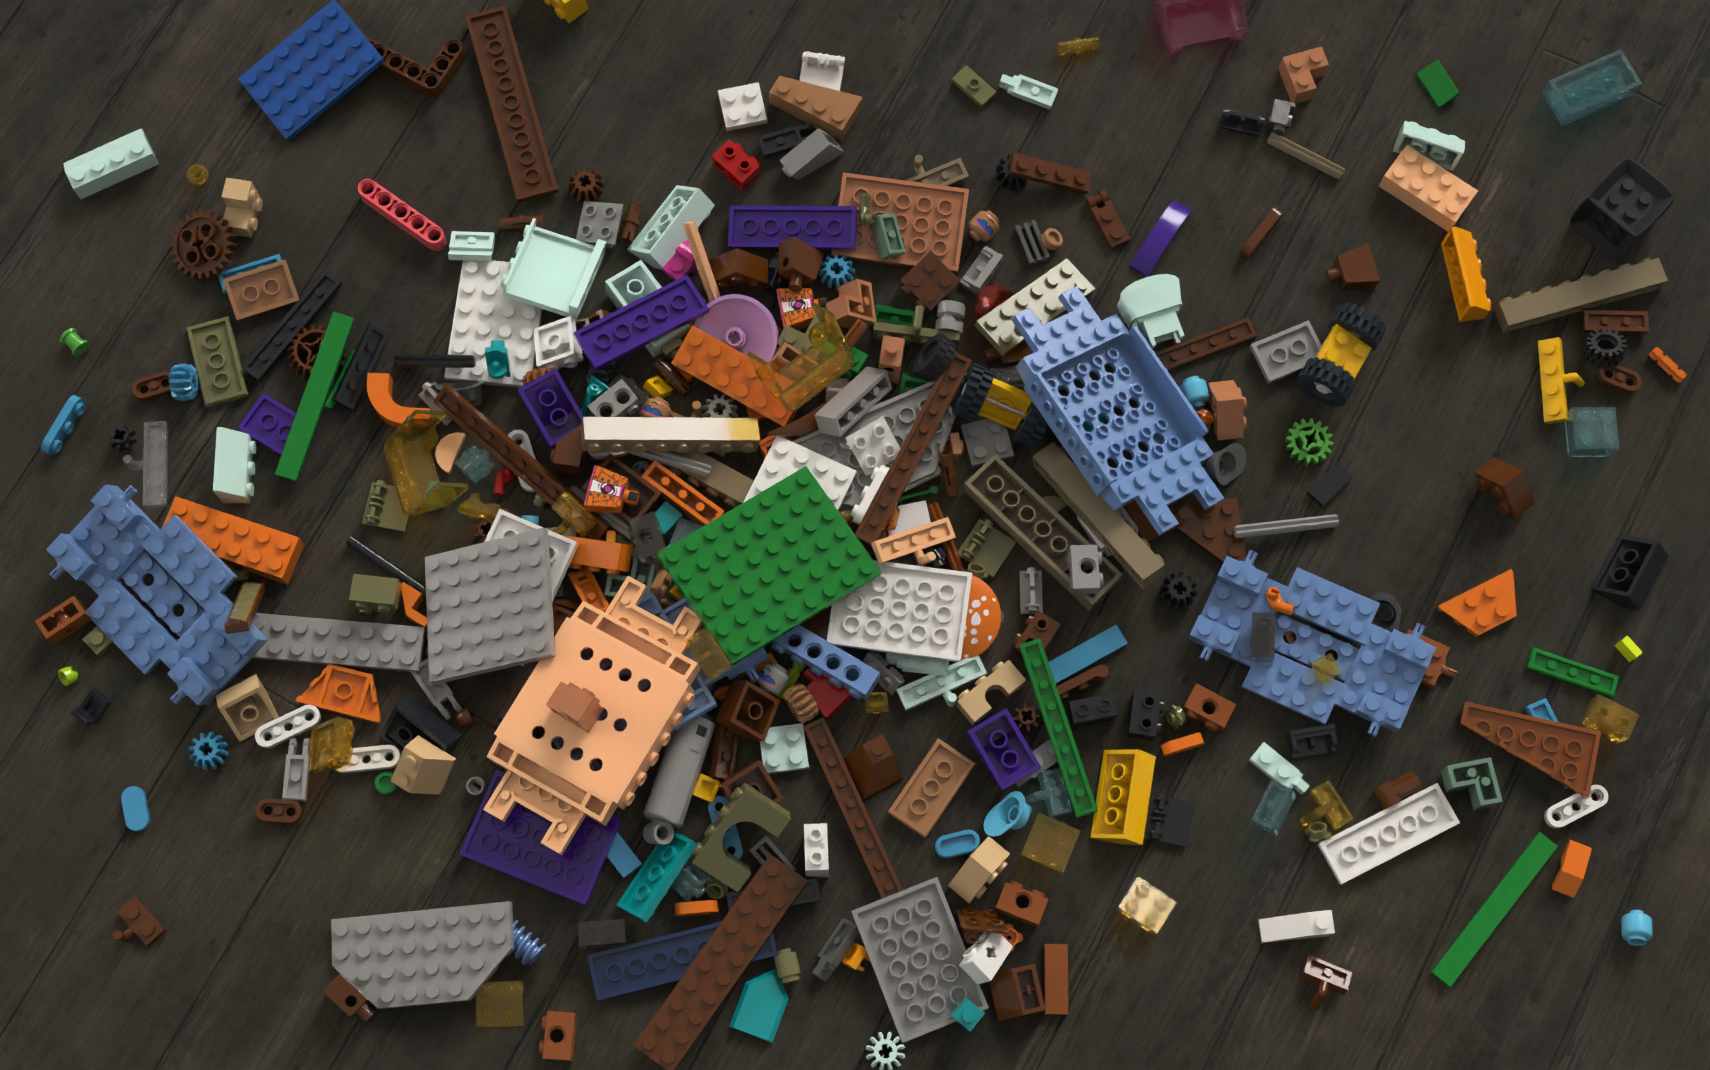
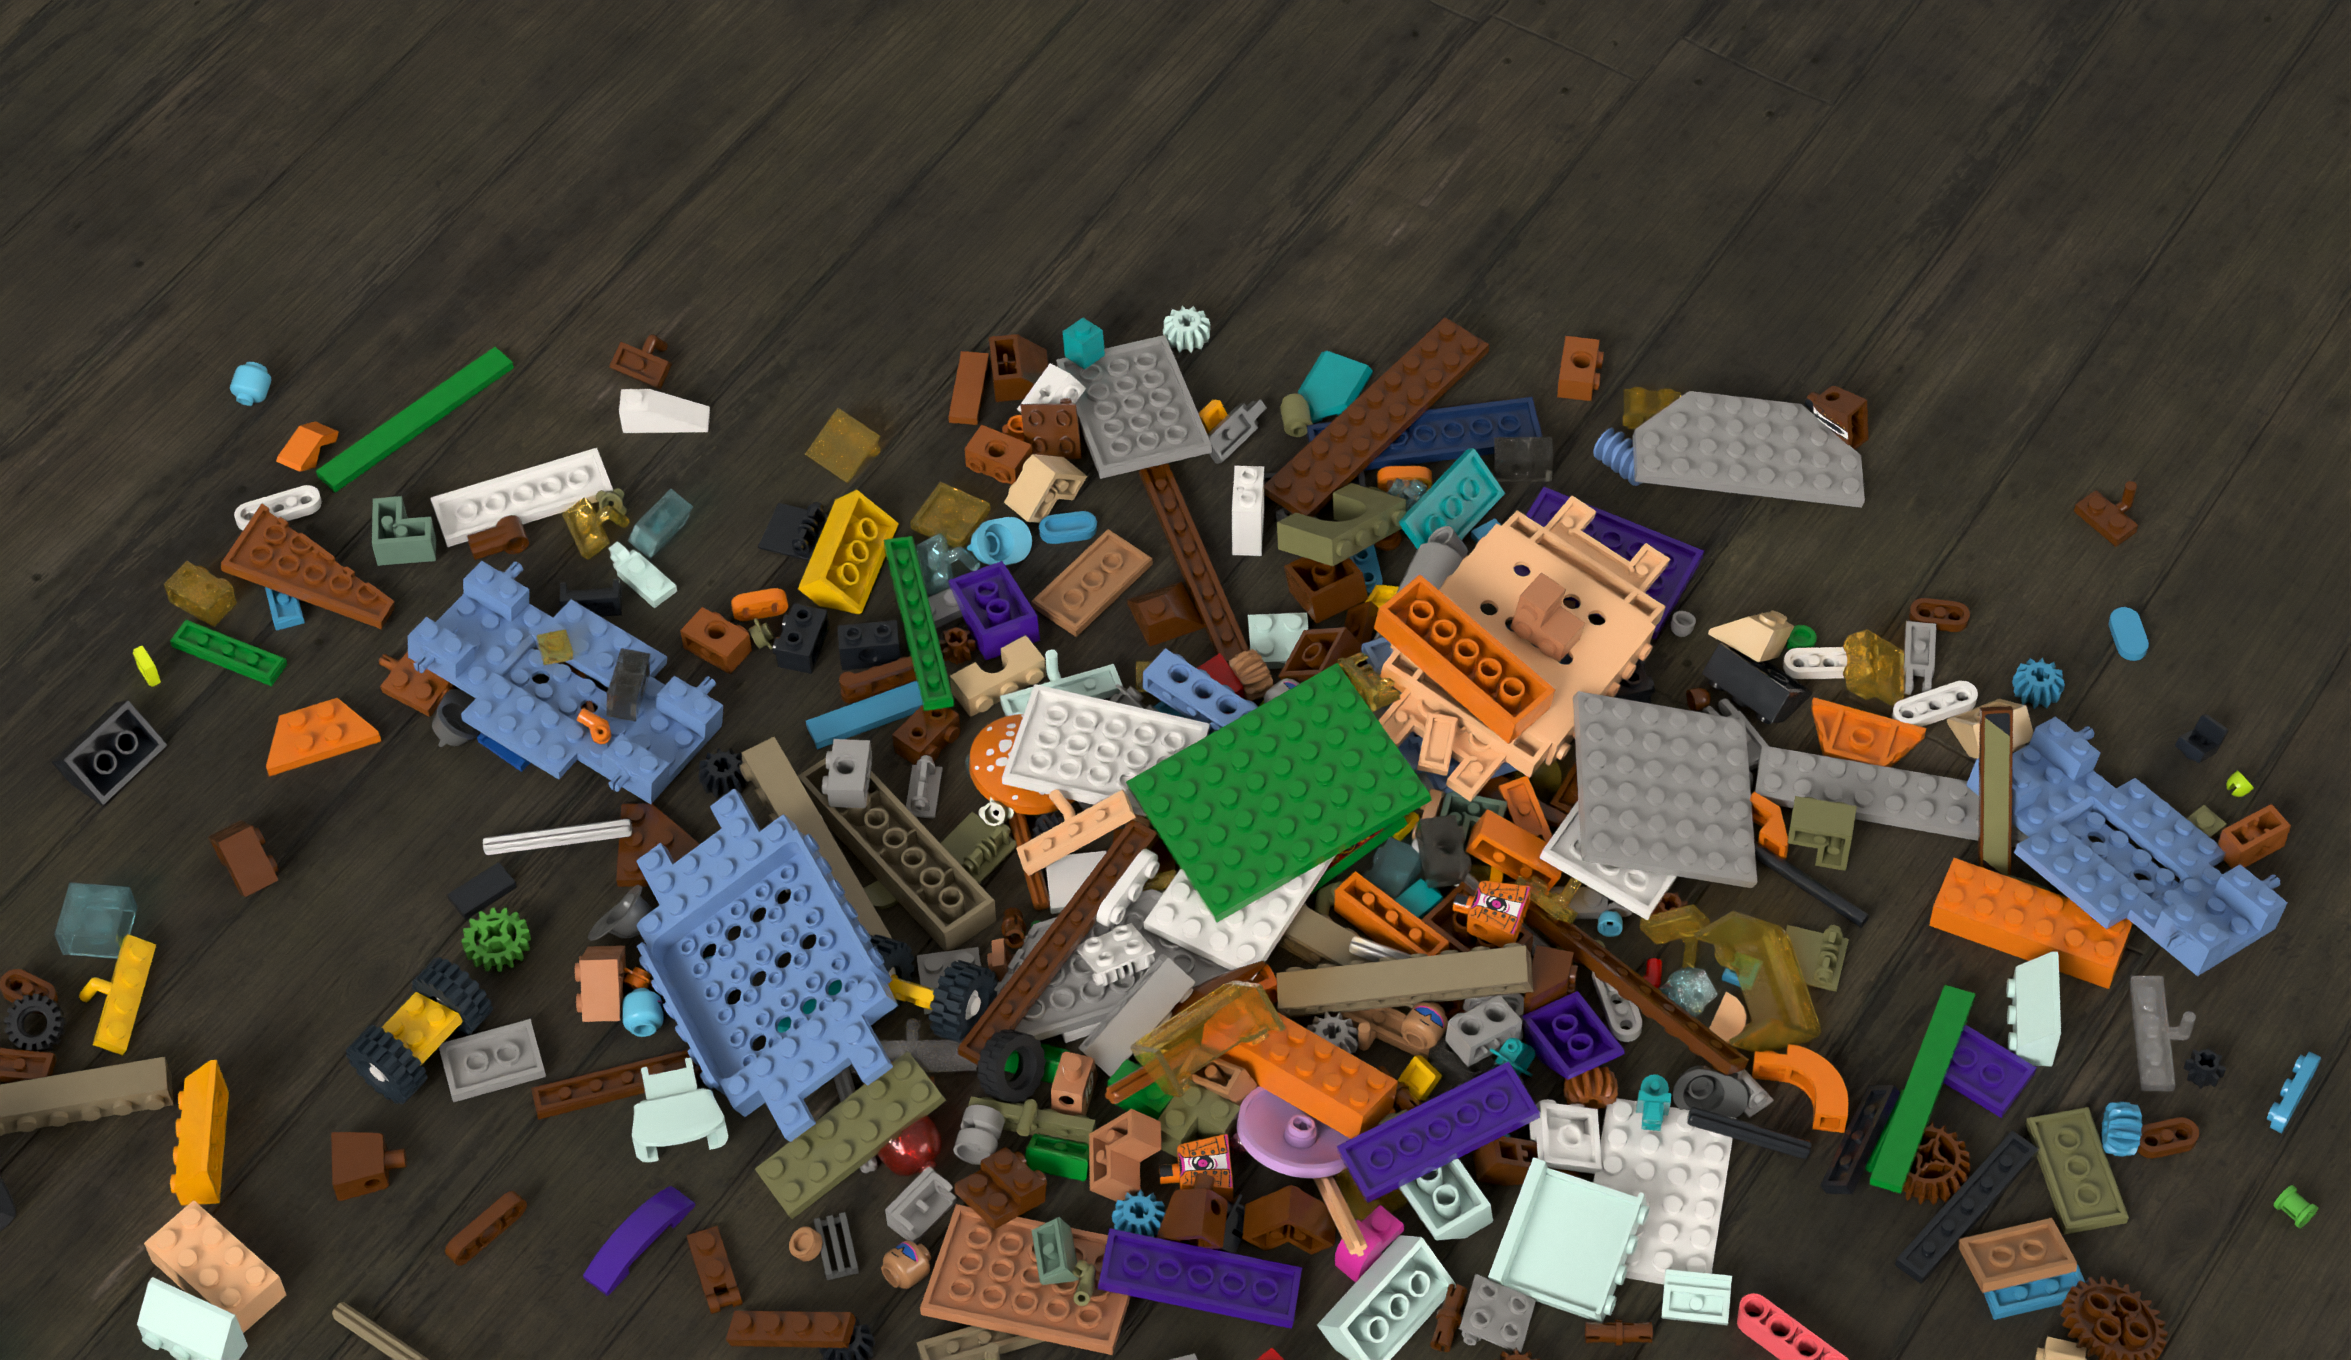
camera: 170 degrees left, 20 degrees down
none -> orange brick [1374,575,1556,744]
none -> light nougat tile [1417,712,1459,776]

